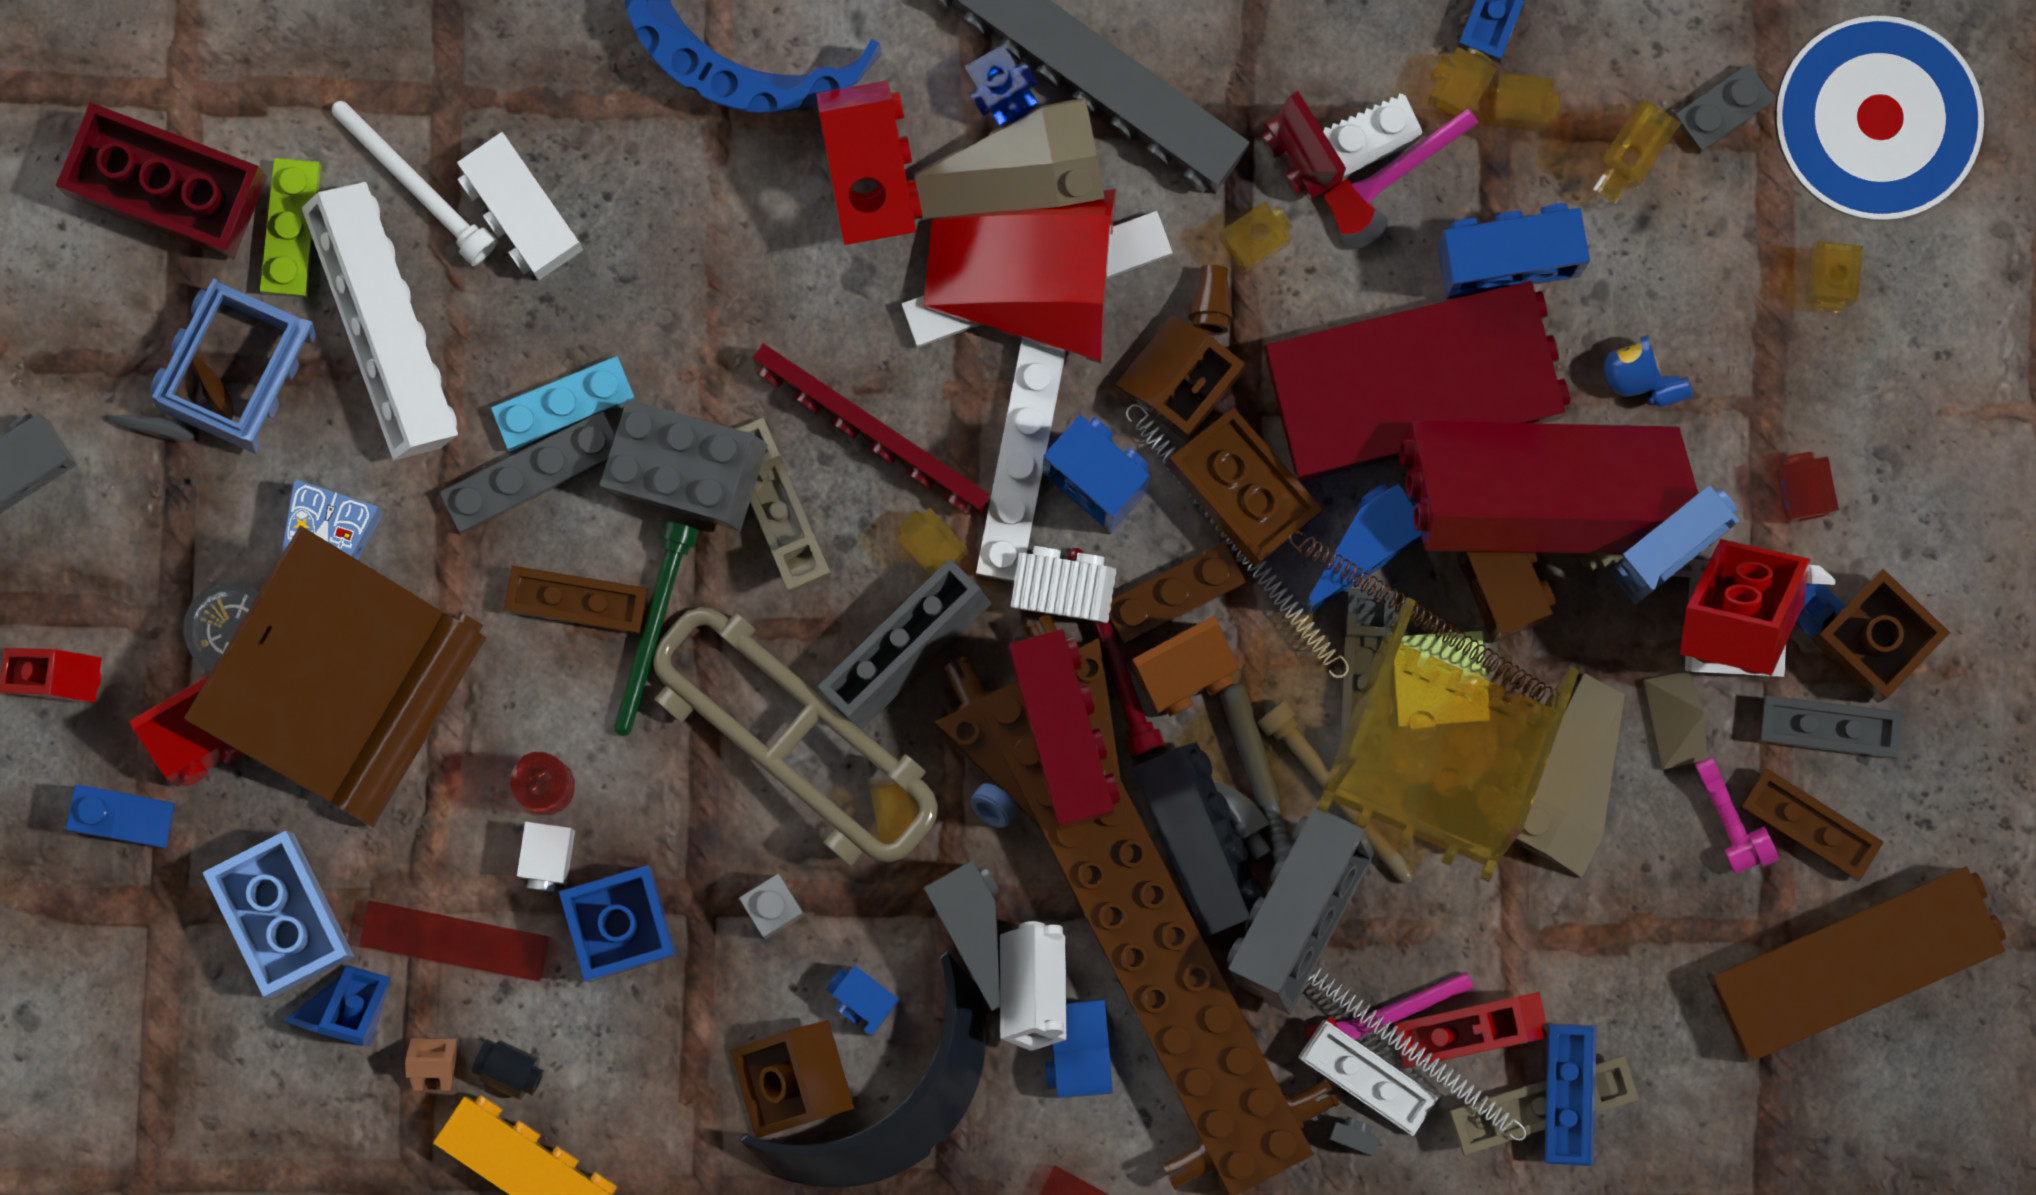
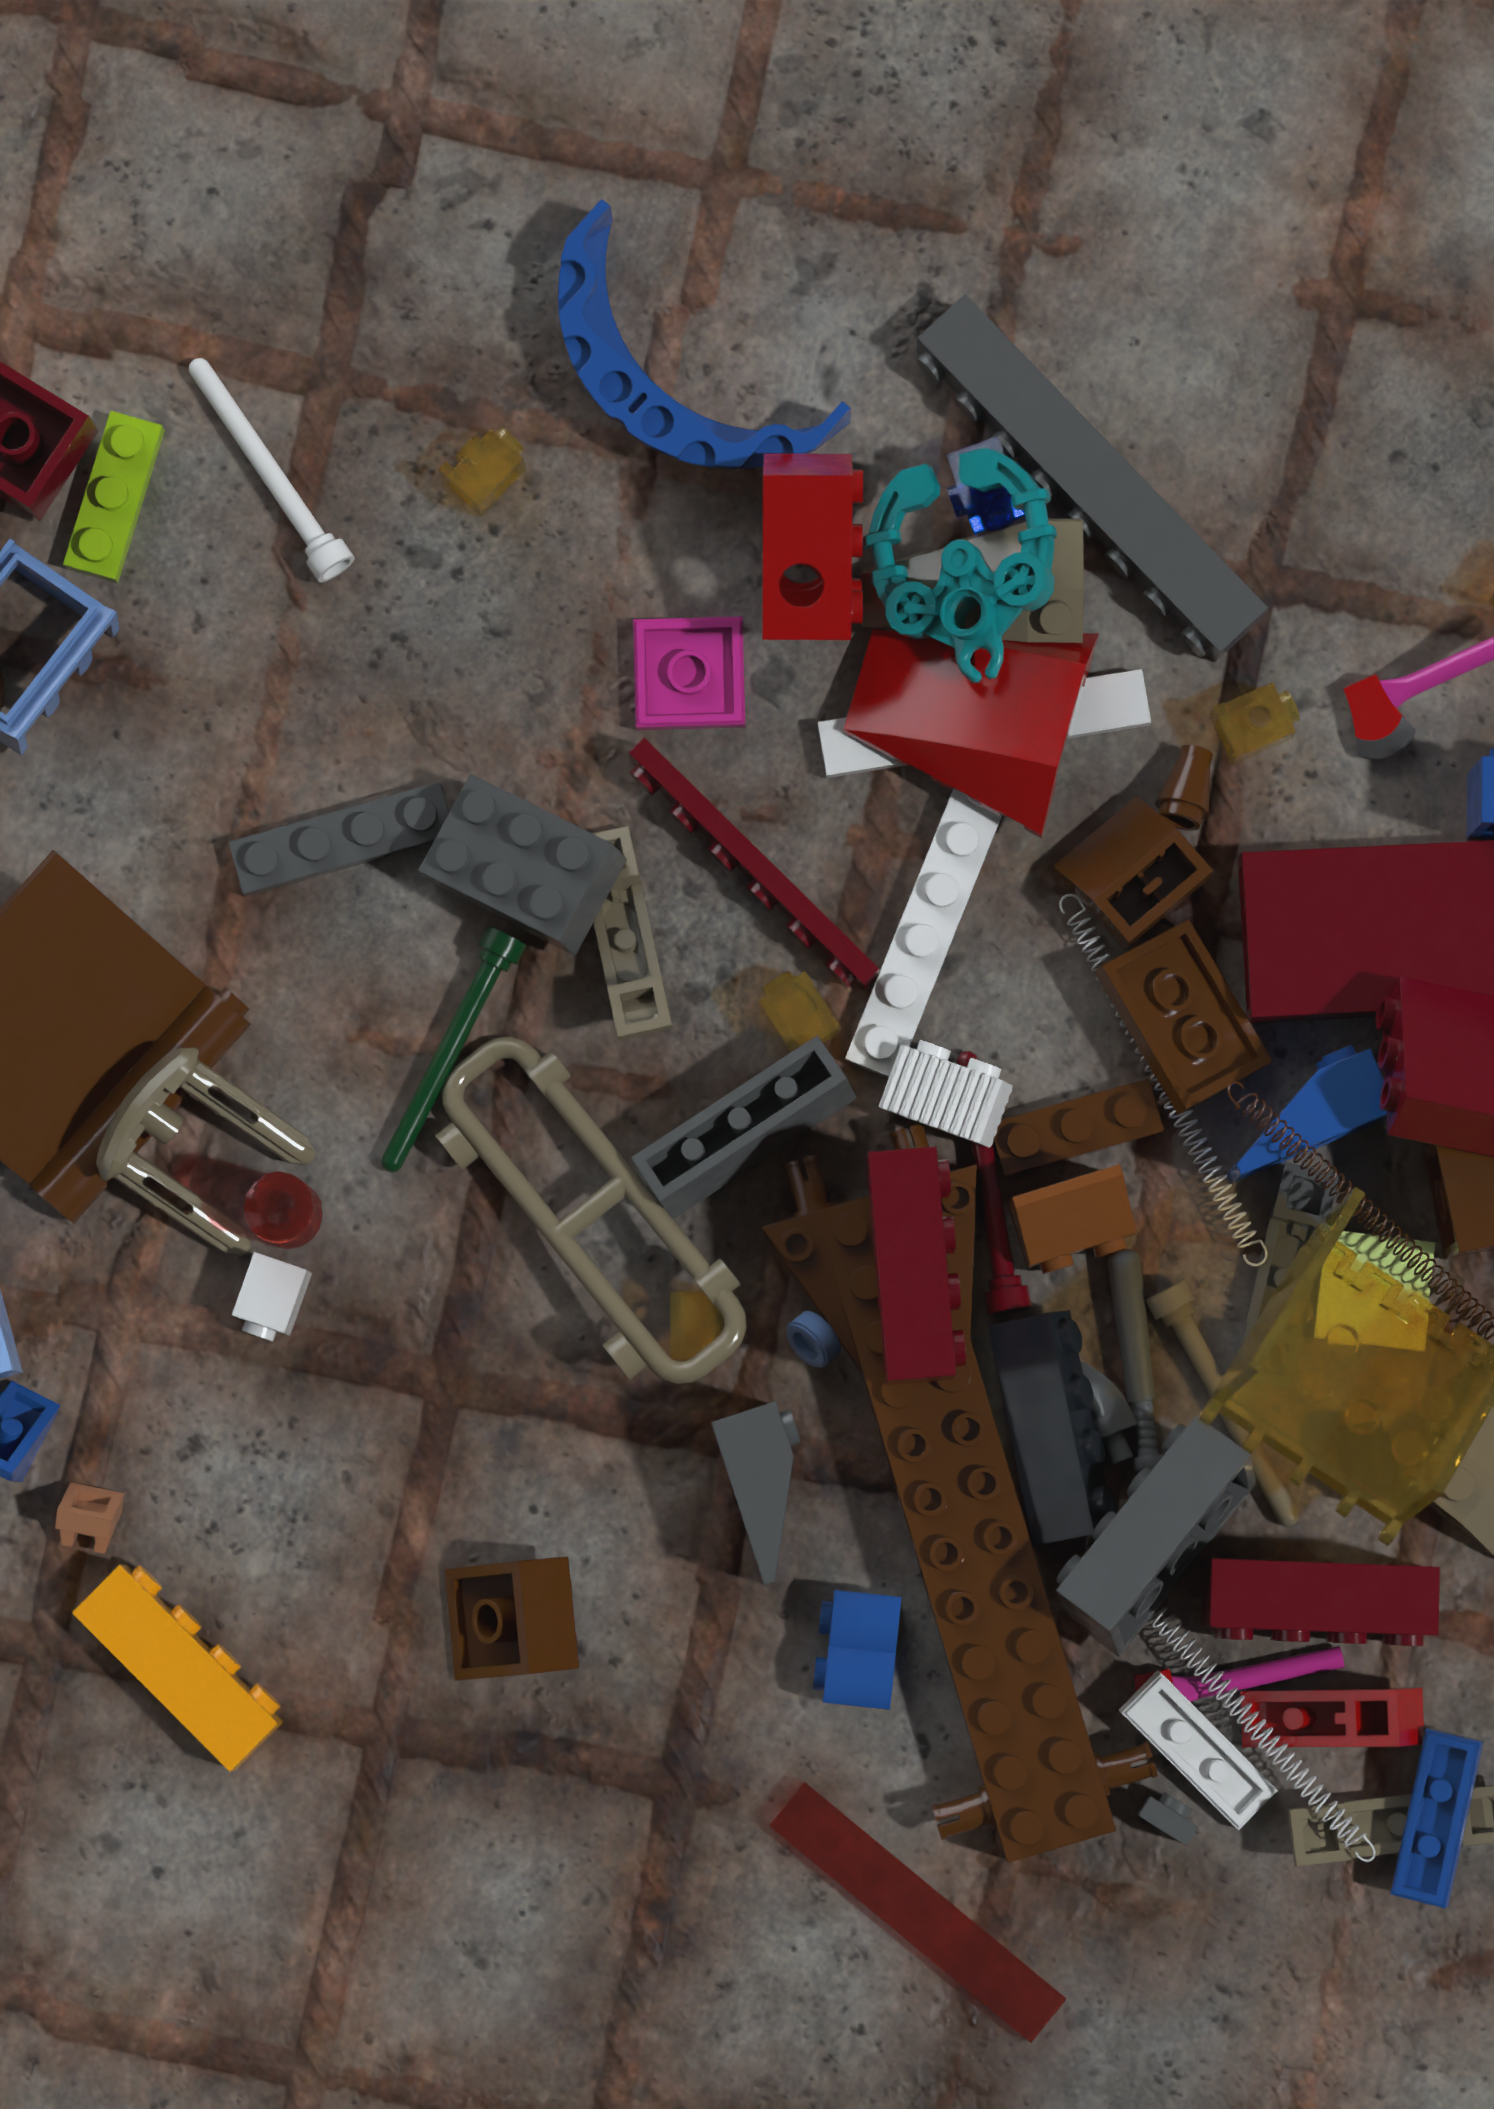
camera: 15 degrees right, 0 degrees up
medium blue torso [283,479,384,560] -> none
white brick [302,182,458,461] -> none
clear red tile [359,900,550,982] -> none
white brick [457,132,583,281] -> none
black brick [471,1039,544,1100] -> none
medium azure plate [491,356,636,452] -> none
reddish brown plate [504,565,648,634] -> none
blue brick [559,865,678,983] -> none
light grey brick [739,873,805,939] -> none
black windscreen [739,950,986,1187] -> none
blue brick [826,965,900,1036] -> none
white brick [1000,921,1066,1051] -> none
blue brick [1043,414,1150,534] -> none
dark red slope [1260,91,1346,200] -> none
white brick [1323,93,1422,176] -> none
none -> dark tan piece [96,1047,316,1256]
none -> clear yellow brick [438,427,526,517]
none -> dark pink tile [633,616,745,731]
none -> teal piece [863,447,1057,684]
none -> dark red brick [1201,1559,1440,1646]

